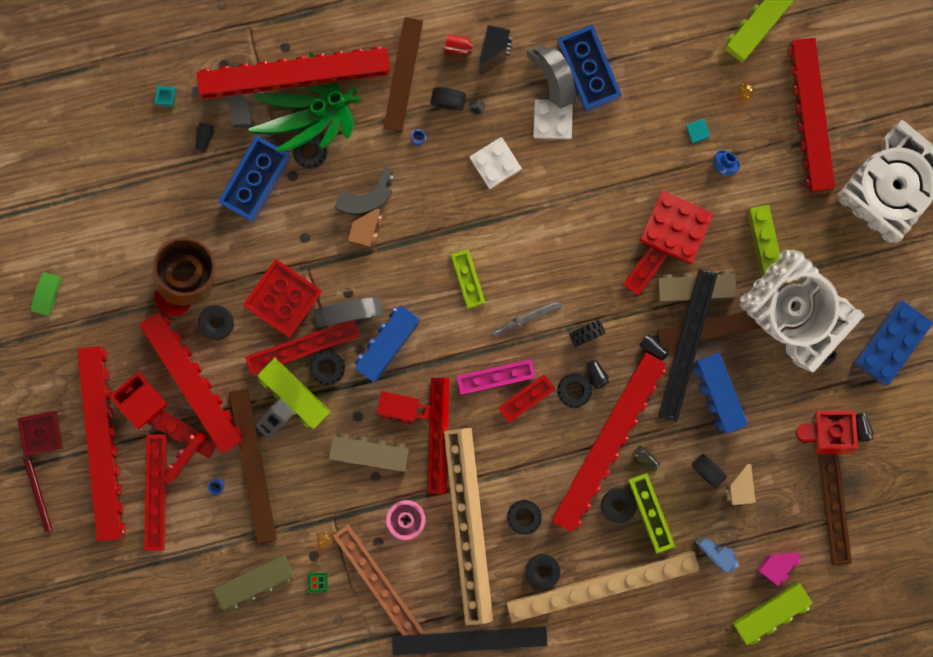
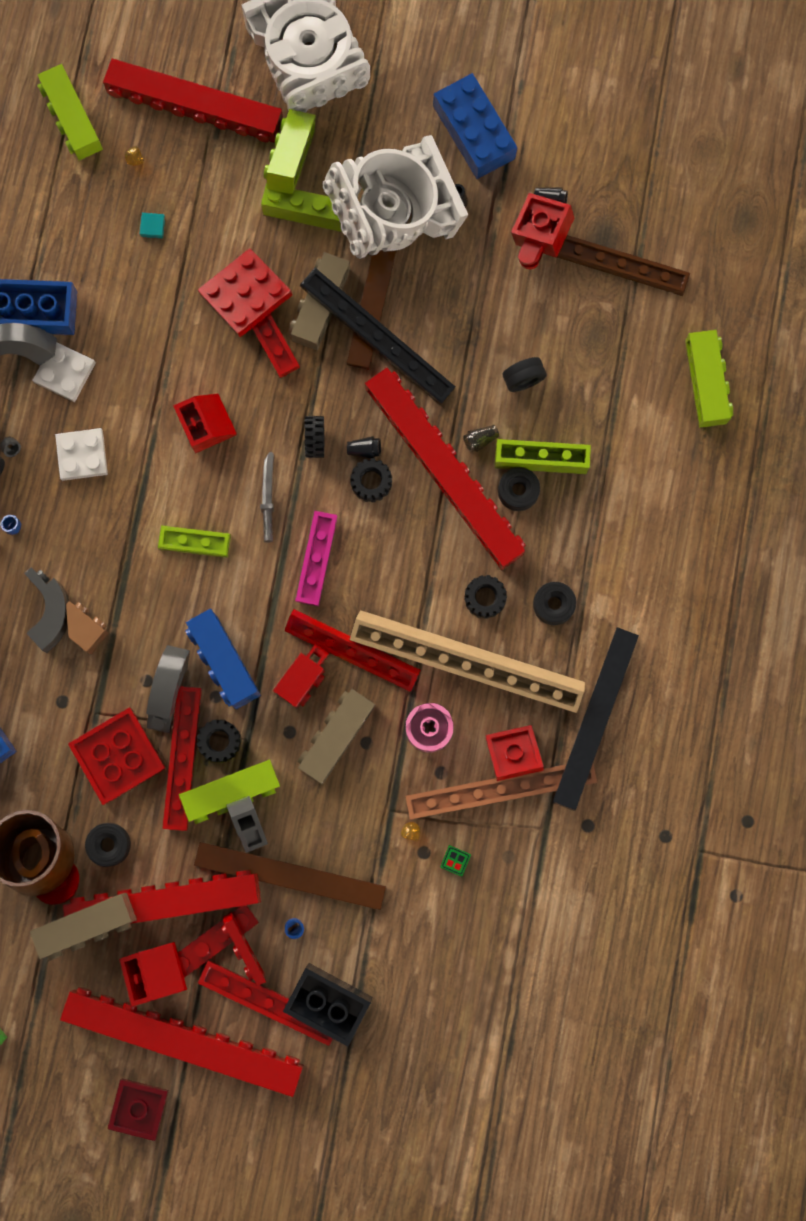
camera: 65 degrees left, 5 degrees down
dark red bar [23,457,53,533] -> none
olive brick [213,554,295,611] -> none
red plate [498,374,556,423] -> none
tan brick [507,550,700,623] -> none
black cone [639,334,669,361] -> none
blue brick [692,353,748,434] -> none
medium blue plate [695,537,739,573] -> none
blue plate [712,150,740,176] -> none
tan slope [725,464,756,505] -> none
dark pink slope [757,551,801,586] -> none
none -> dark tan brick [30,893,137,961]
none -> red slope [173,393,237,454]
none -> lime brick [263,109,316,195]
none -> black slope [283,963,373,1047]
none -> red plate [485,725,544,781]

